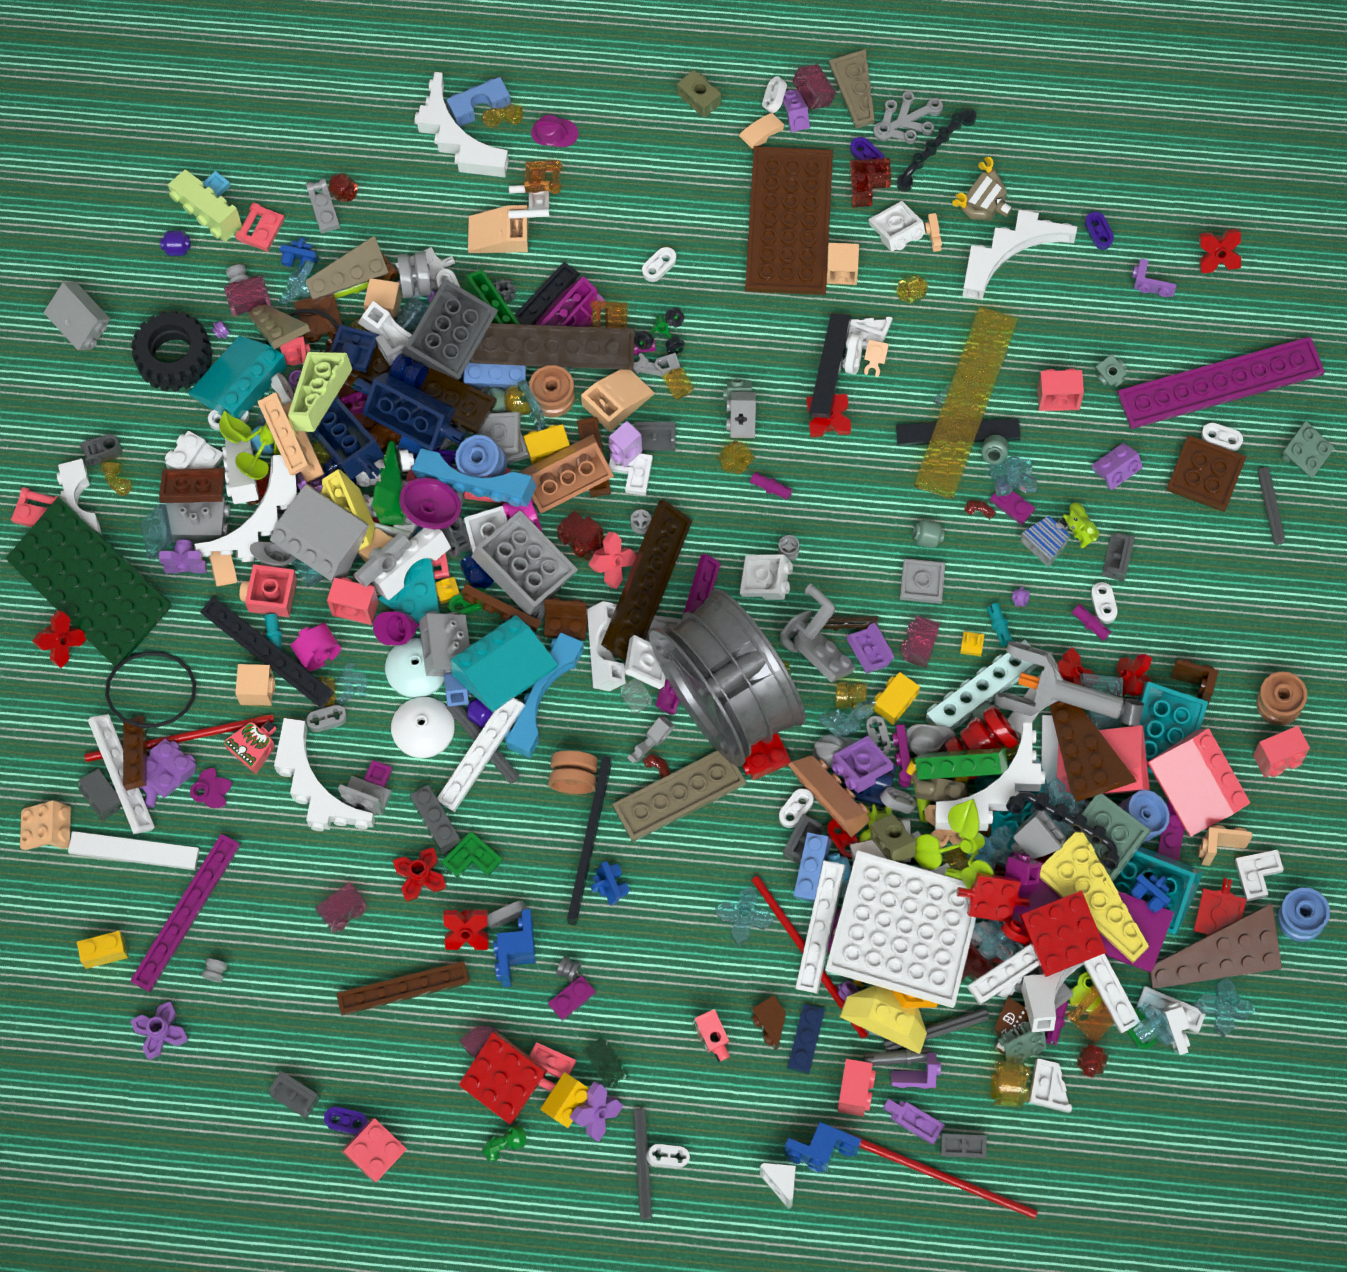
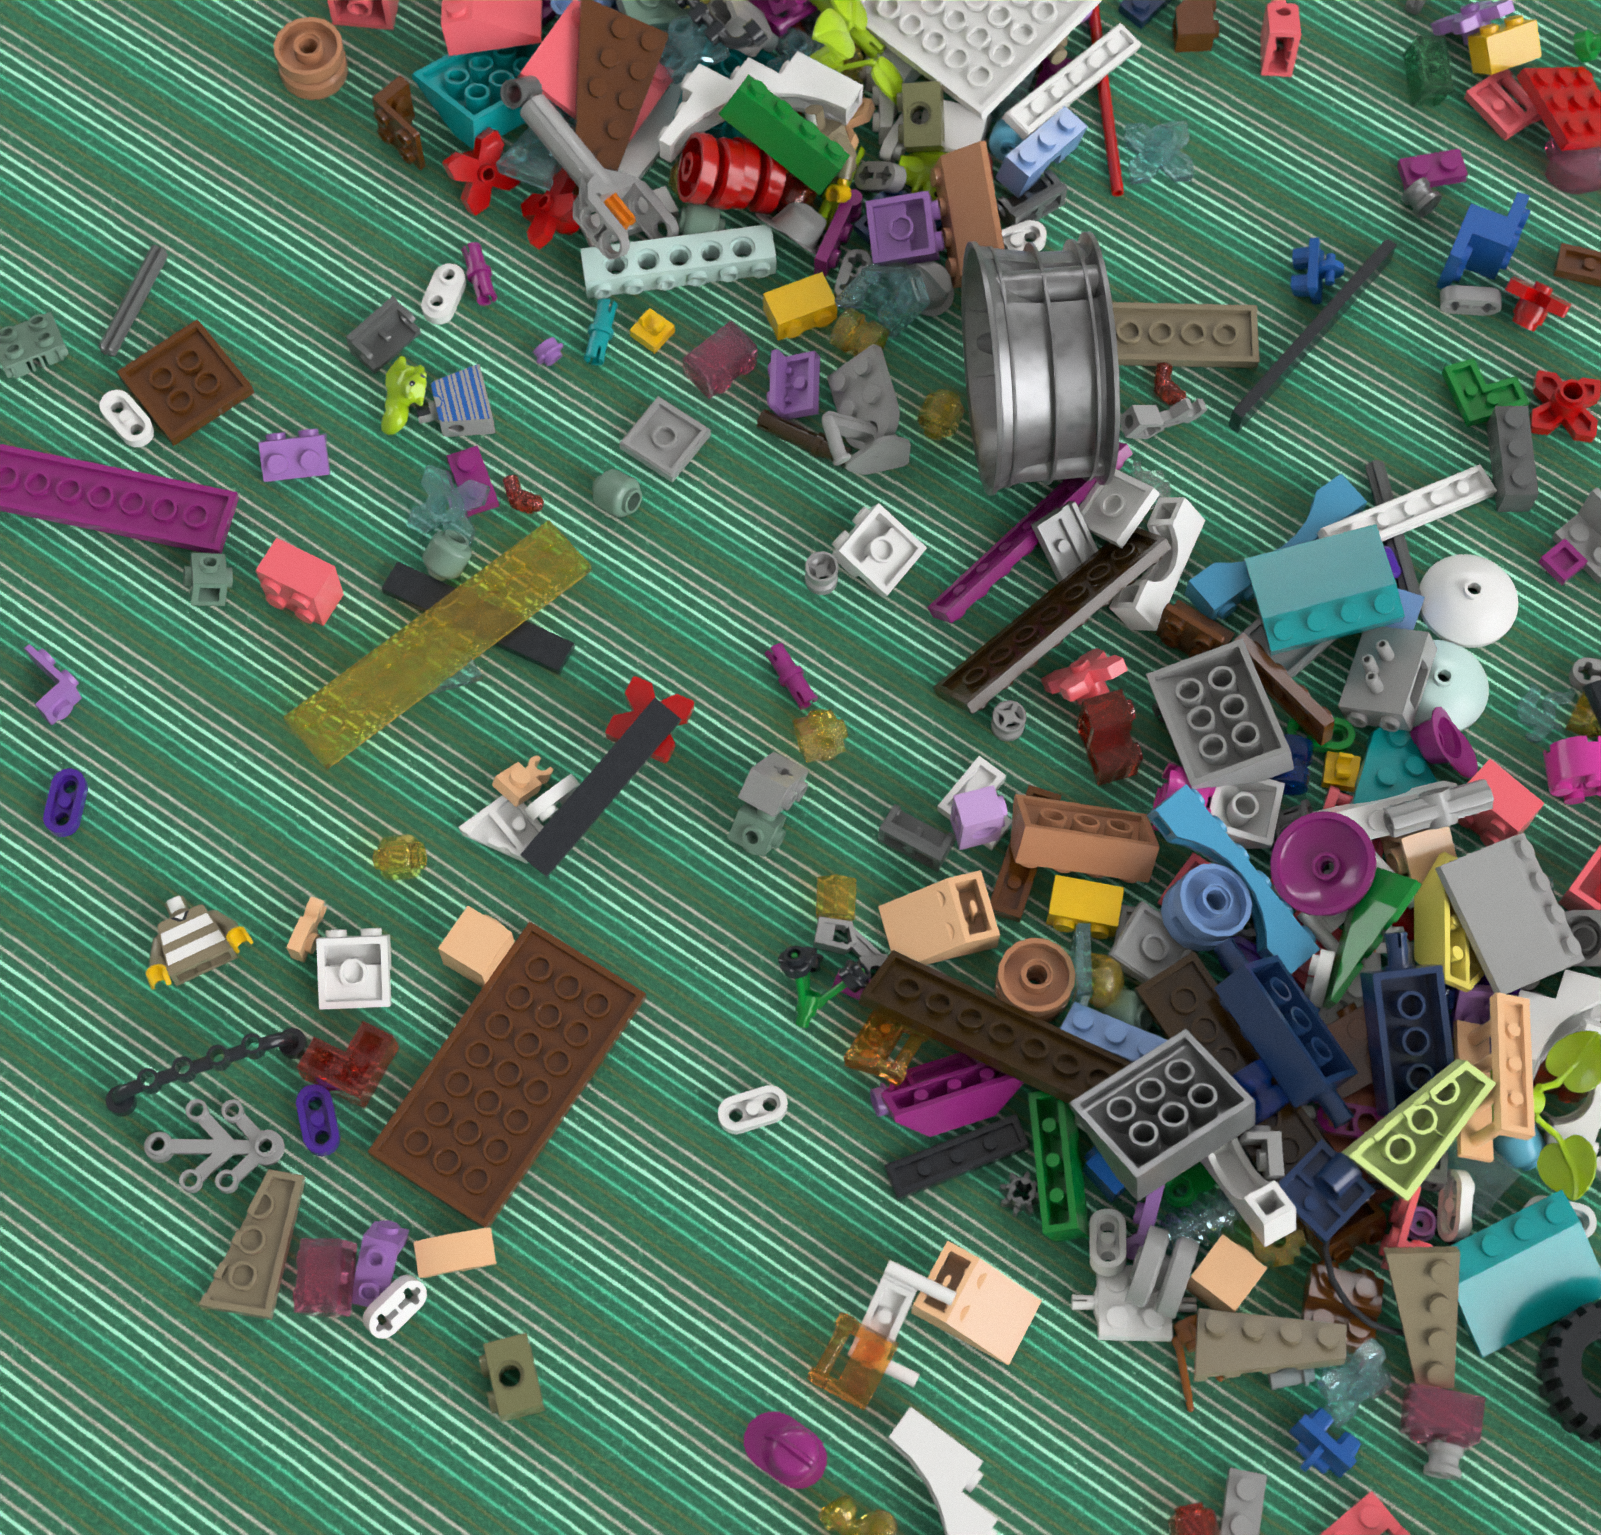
camera: 155 degrees left, 0 degrees up
medium lavender plate [212,320,230,339] -> none
nougat wheel [548,751,598,794] -> none
white arch [962,210,1077,300] -> none

